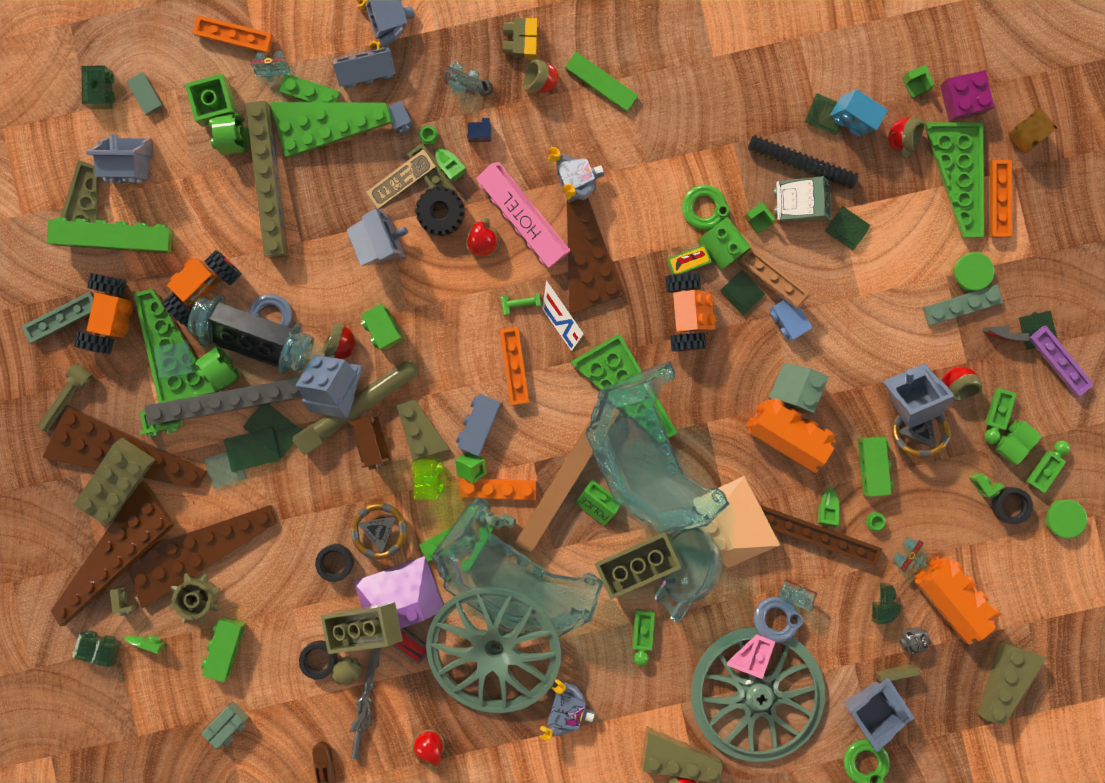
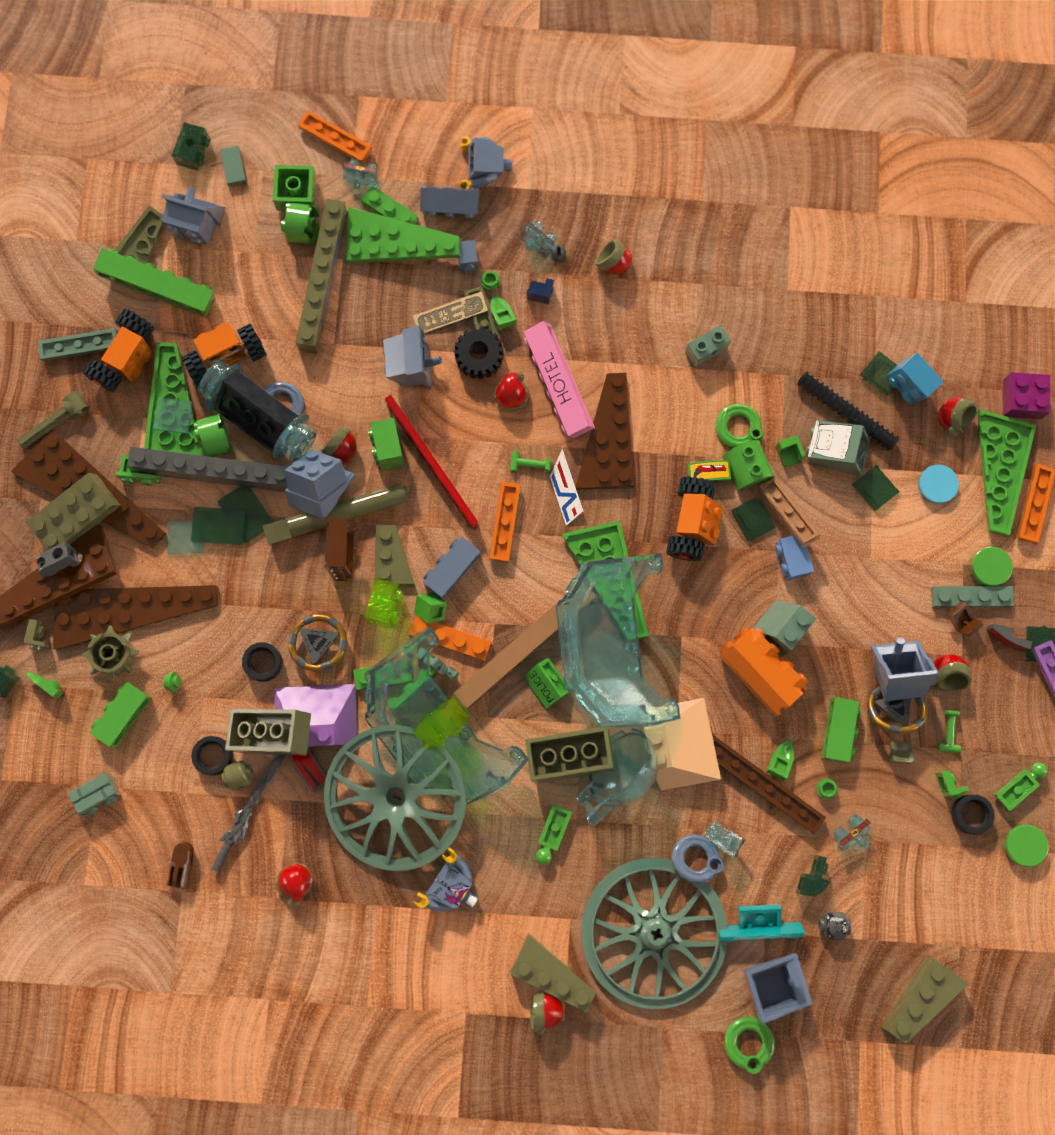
camera: 15 degrees right, 10 degrees down
olive hips [503,18,537,60] -> none
sand blue torso [547,147,604,203] -> none
bright green tile [565,52,638,112] -> none
bright pink wing [727,634,775,679] -> none
olive tile [875,664,919,683] -> none
bright green panel [902,65,935,98] -> none
orange brick [914,556,1001,645] -> none
bright green plate [984,388,1017,444] -> none
bright green brick [994,421,1042,465] -> none
none -> dark grey leg [36,542,80,577]
none -> bright green plate [164,672,182,692]
none -> red tile [385,394,479,529]
none -> clear neon green brick [413,694,469,751]
none -> sand green brick [685,325,731,367]
none -> teal bracket [719,904,804,942]
none -> olive slope [890,742,914,763]
none -> medium azure tile [918,465,959,504]
none -> bright green piece [938,710,961,754]
none -> reddish brown bracket [947,601,983,637]

